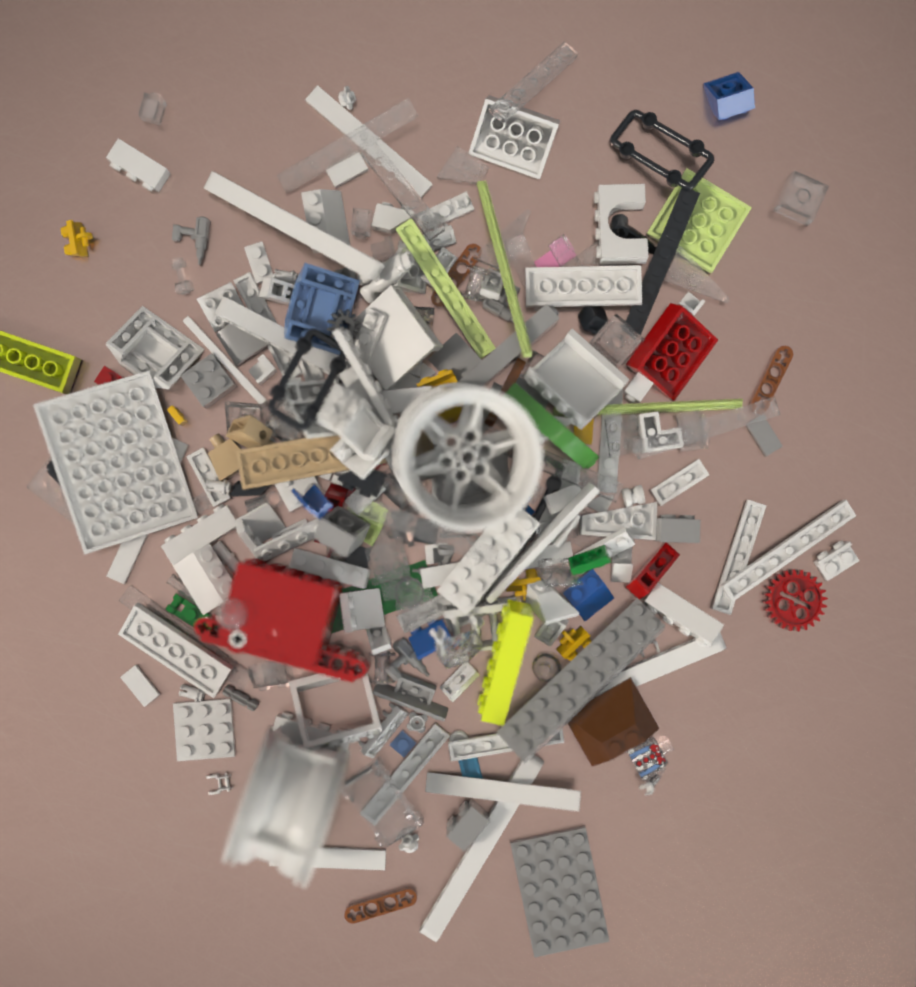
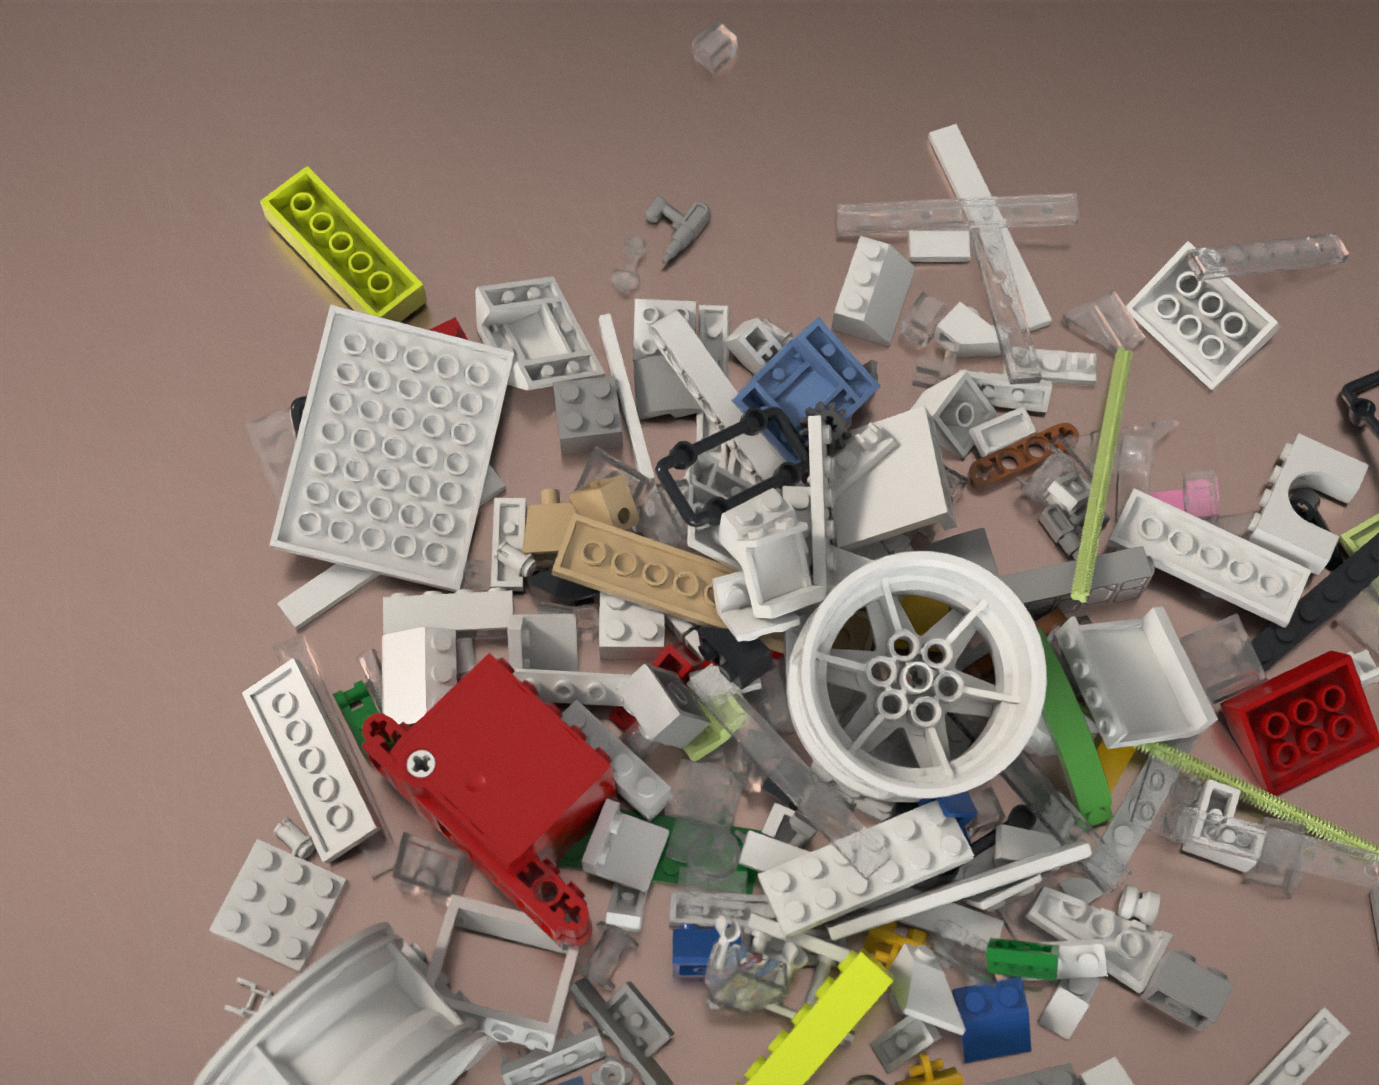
camera: 30 degrees right, 20 degrees down
yellow hips [60,220,93,257] -> none
white brick [106,138,171,193] -> none
white tile [120,664,160,707] -> none
yellow tile [167,406,188,426] -> none
white beam [204,171,385,282] -> none
clear hair [217,598,248,631] -> none
light grey axle [222,685,259,711] -> none
white plate [244,241,274,285] -> none
white panel [249,354,278,385] -> none
blue panel [291,484,334,520] -> none
white plate [338,86,356,110] -> none
black panel [345,546,374,568] -> none
white piece [357,251,415,304] -> none
light grey piece [384,638,430,681] -> none
yellowish green plate [395,218,496,359] -> none
white plate [440,661,480,702] -> none
black panel [578,306,609,335] -> none
white brick [623,372,654,403] -> none
red slope [626,542,680,600] -> none
white plate [650,459,709,506] -> none

